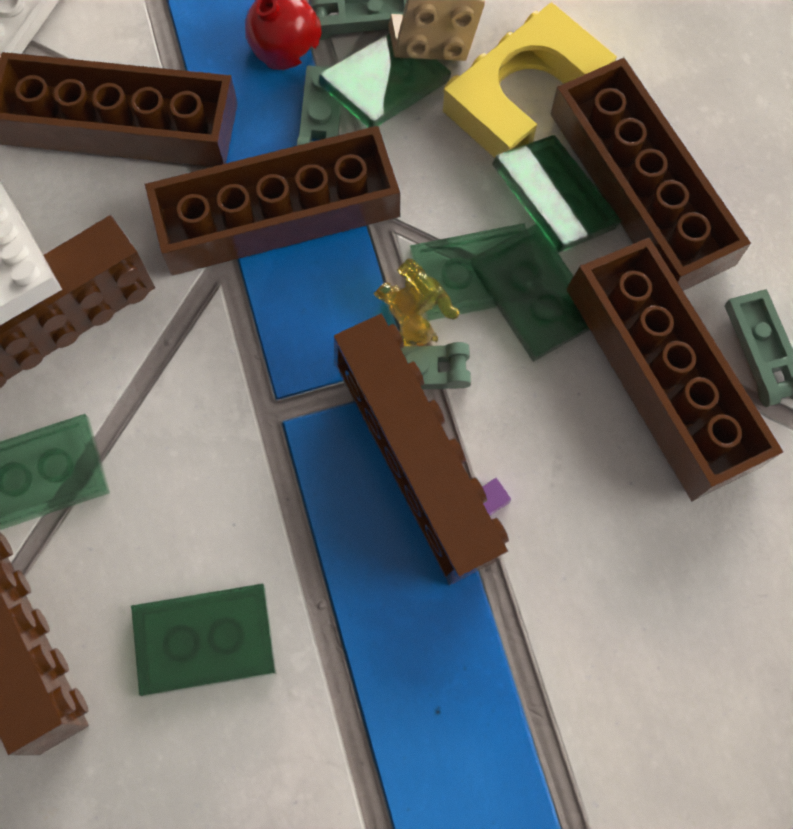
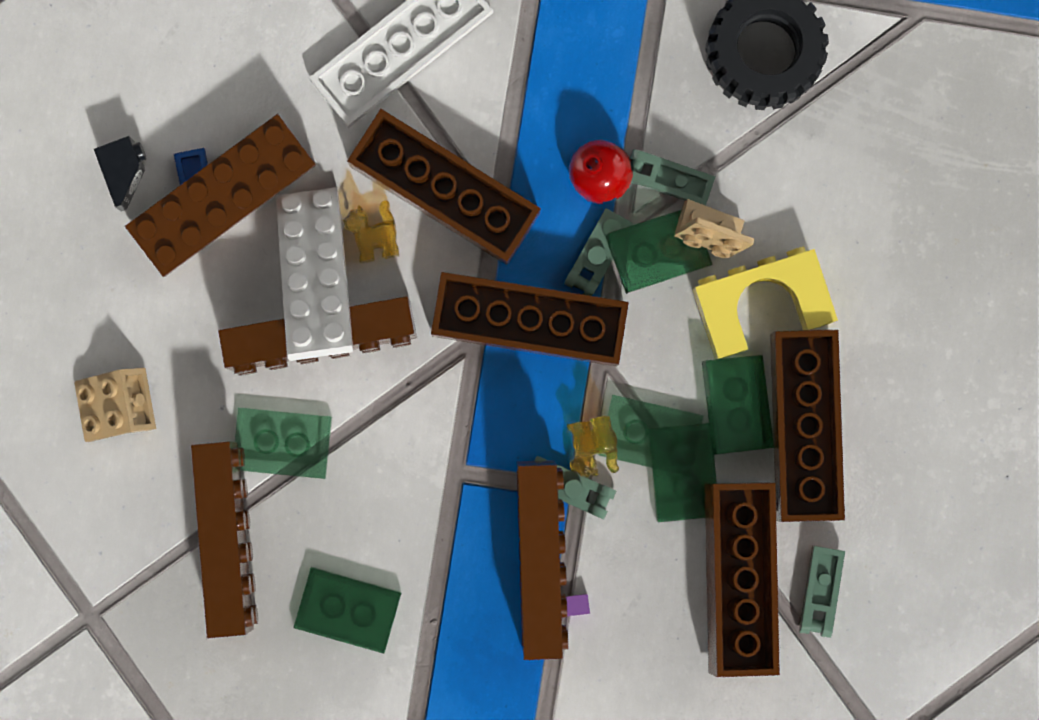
camera: 20 degrees right, 15 degrees up
none -> clear yellow animal [343,200,399,264]

